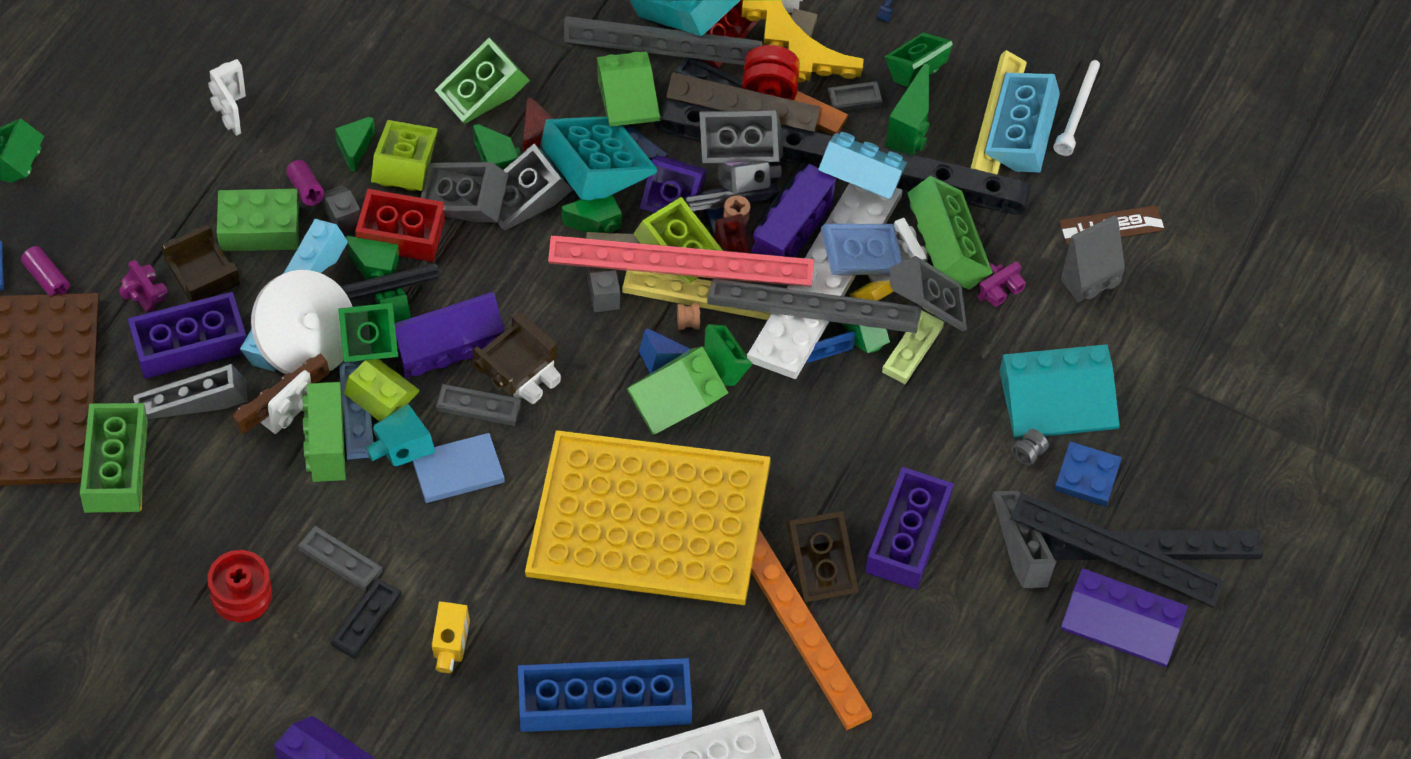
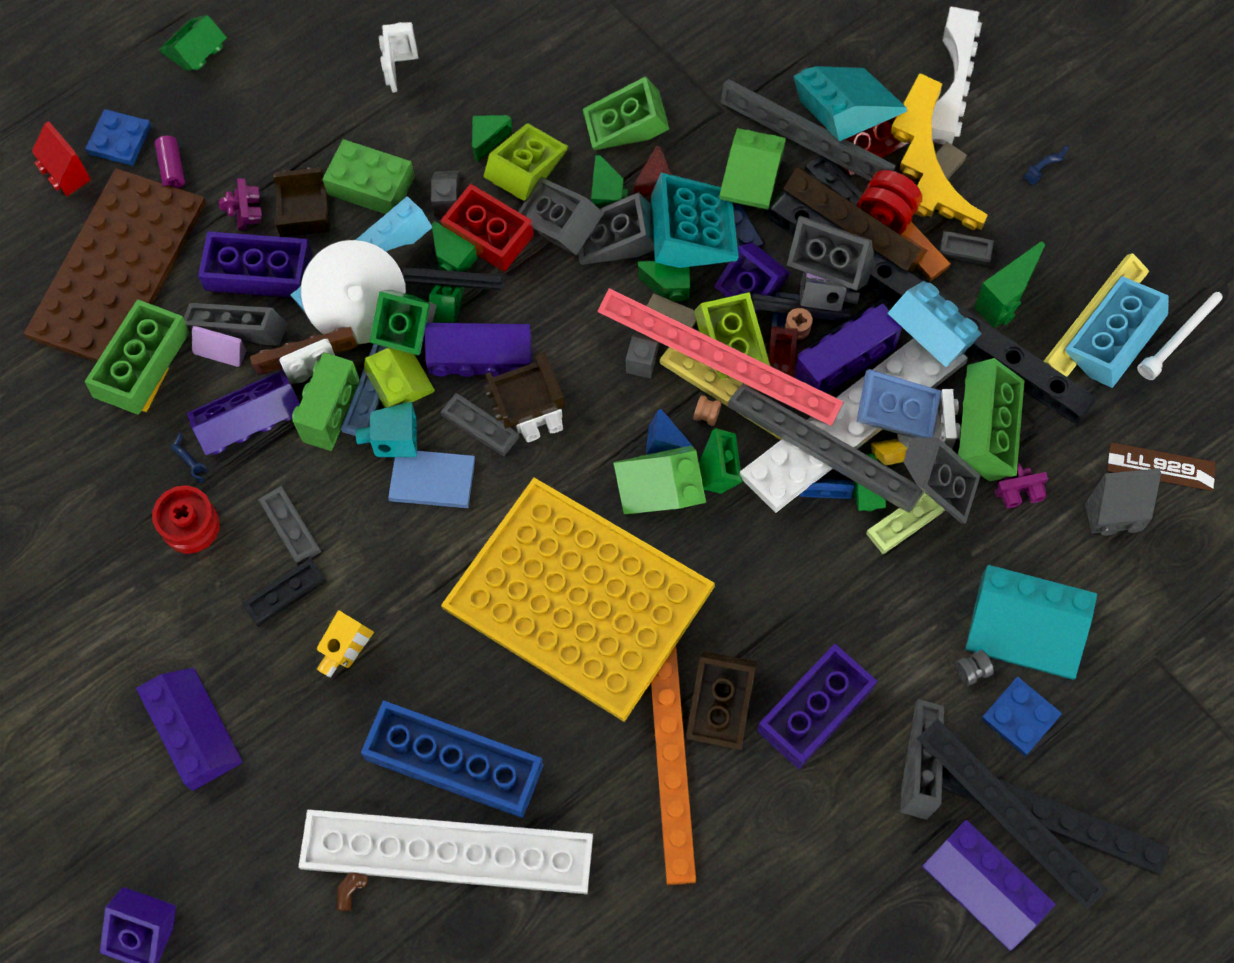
camera: 30 degrees right, 10 degrees up
magenta piece [286,160,324,206] -> none
green slope [885,32,953,87] -> none
none -> dark blue piece [171,433,209,483]
none -> dark purple slope [187,369,300,455]
none -> lavender slope [192,326,247,367]

